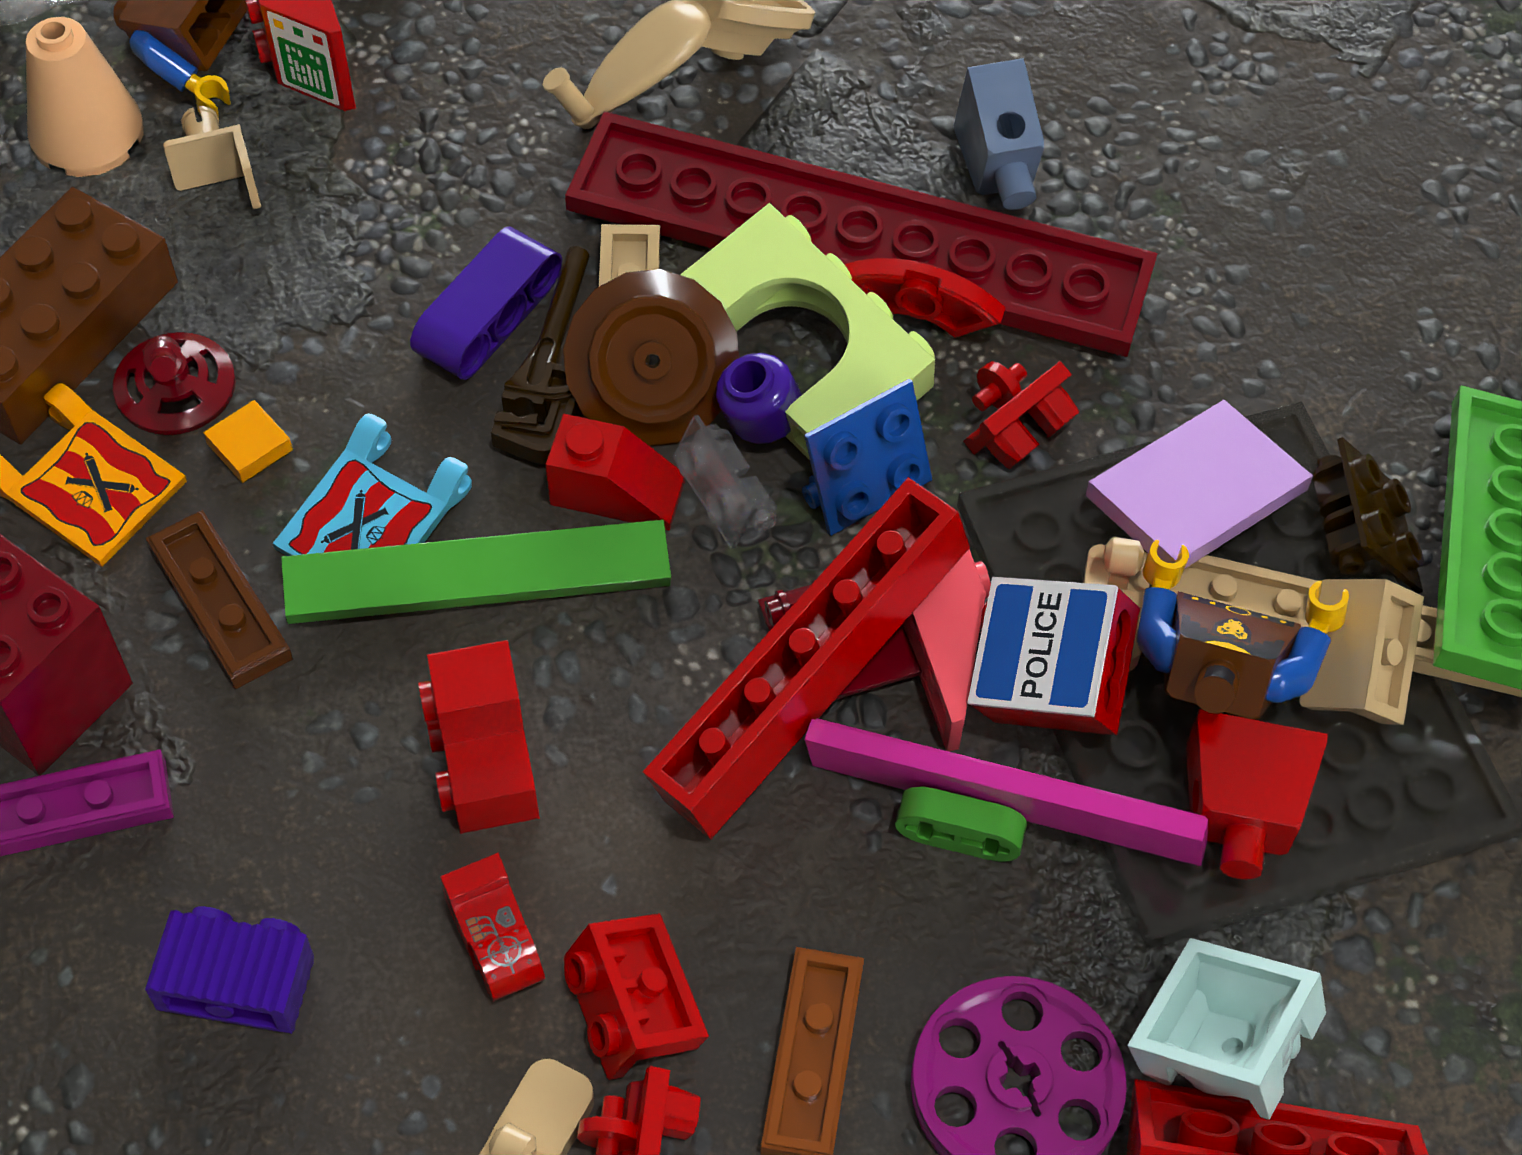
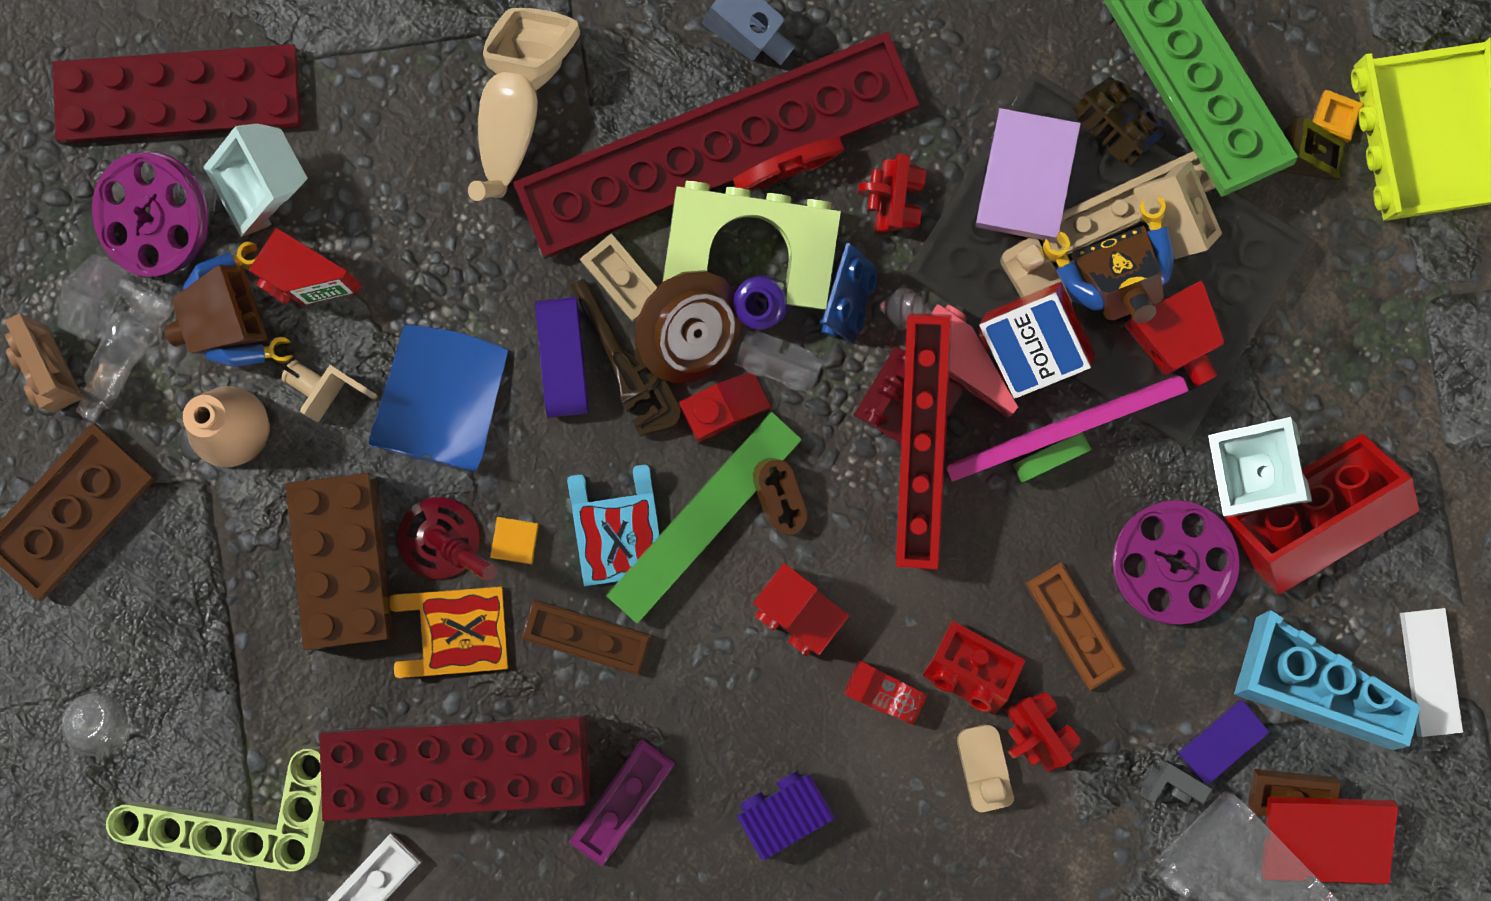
camera: 40 degrees left, 25 degrees up
none -> blue piece [368,324,509,471]
none -> reddish brown beam [753,458,807,535]

